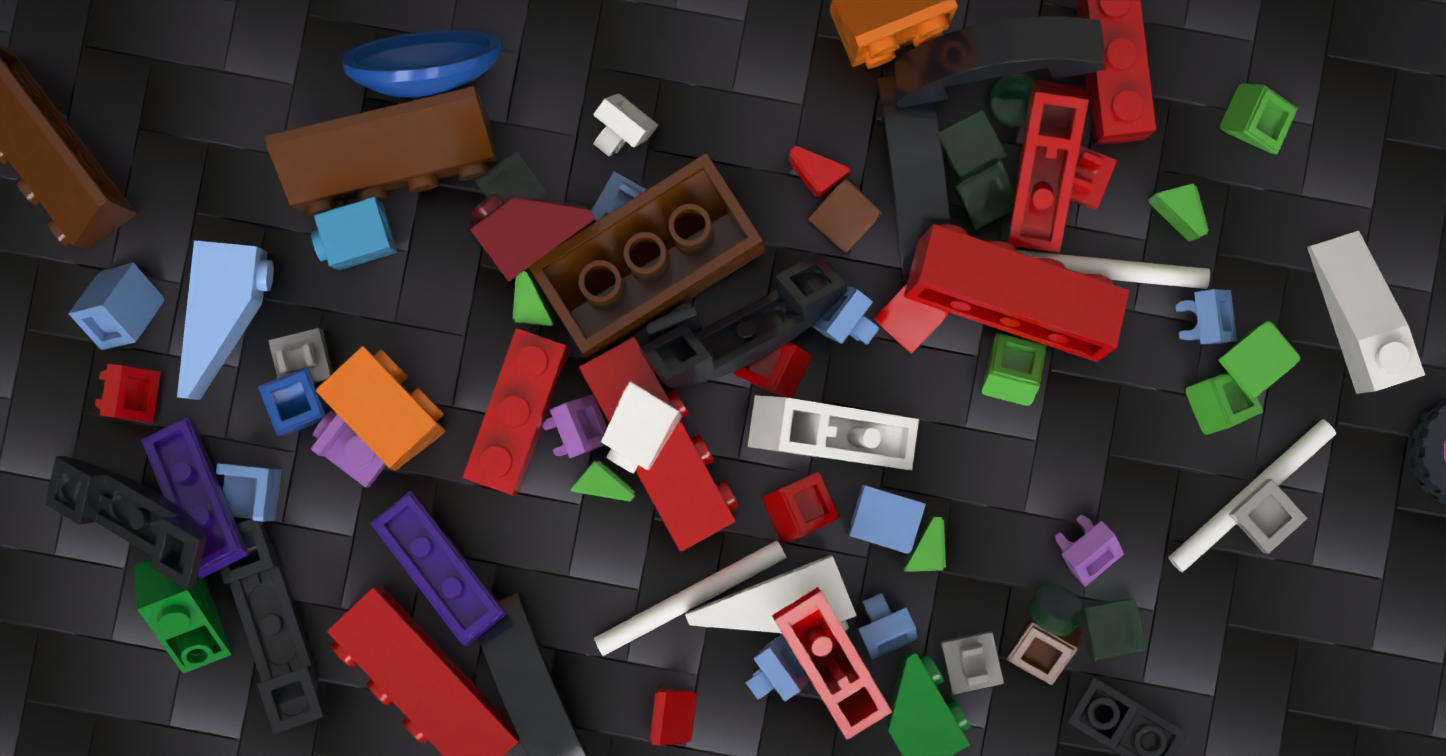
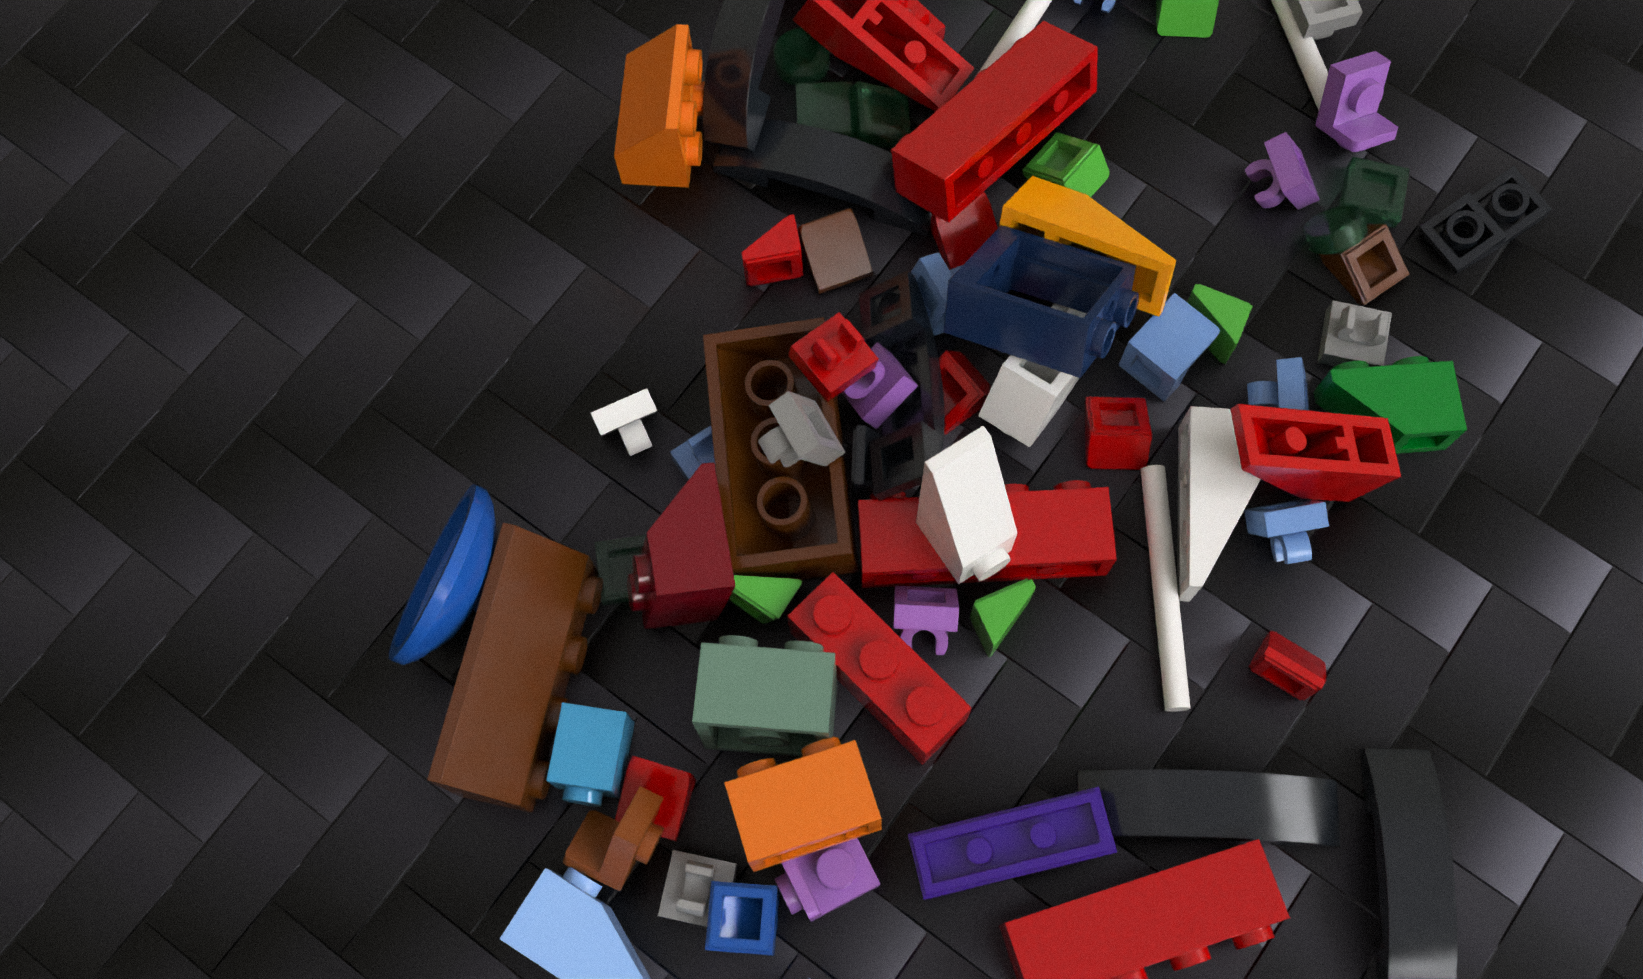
camera: 65 degrees left, 15 degrees down
none -> dark orange bracket [563,786,664,891]
none -> red slope [615,755,696,842]
none -> sand green brick [692,635,838,757]
none -> light grey tile [758,391,846,467]
none -> red tile [788,312,879,402]
none -> medium lavender tile [842,342,918,429]
none -> dark blue window [944,225,1139,378]
none -> light orange slope [999,176,1176,317]
none -> medium lavender bracket [1315,51,1398,152]

